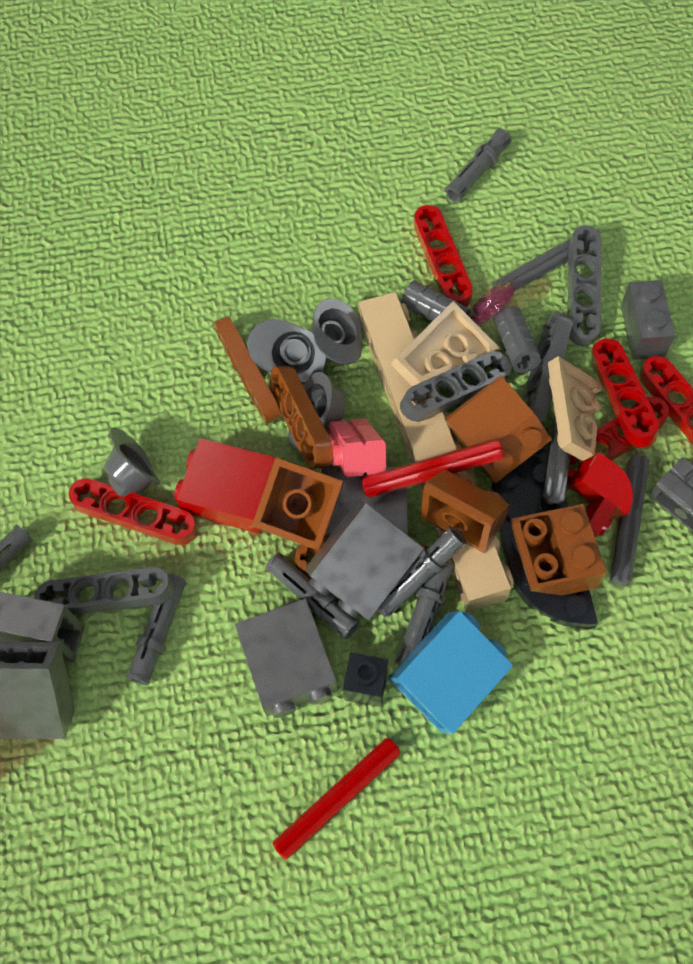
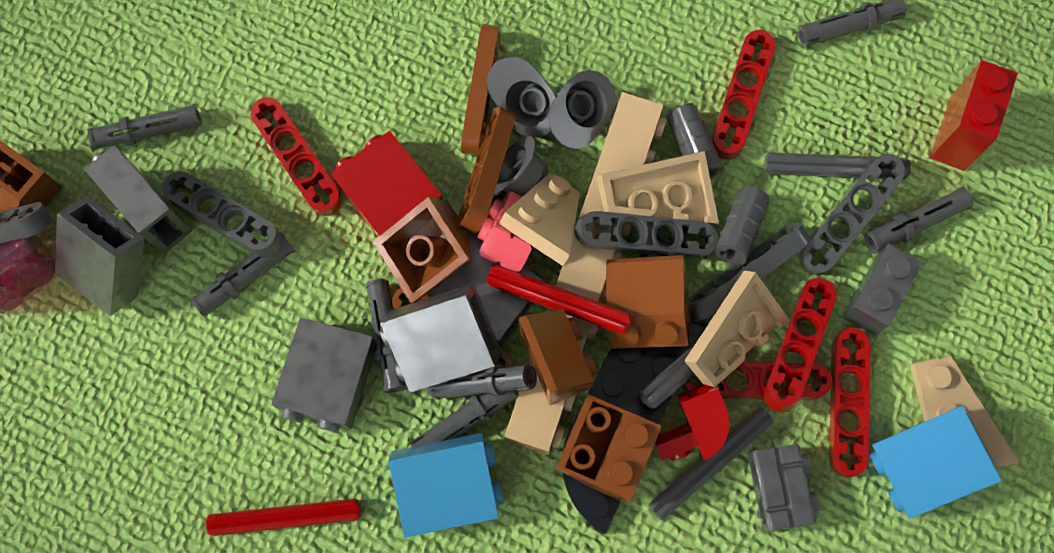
camera: 35 degrees right, 10 degrees up
dark grey piece [104,427,160,497] -> none
black brick [343,652,388,707] -> none
clear pink gear [470,282,515,324] -> none
none -> tan wing [499,173,580,266]
none -> dark grey pin [864,187,973,254]
none -> red brick [929,60,1018,171]

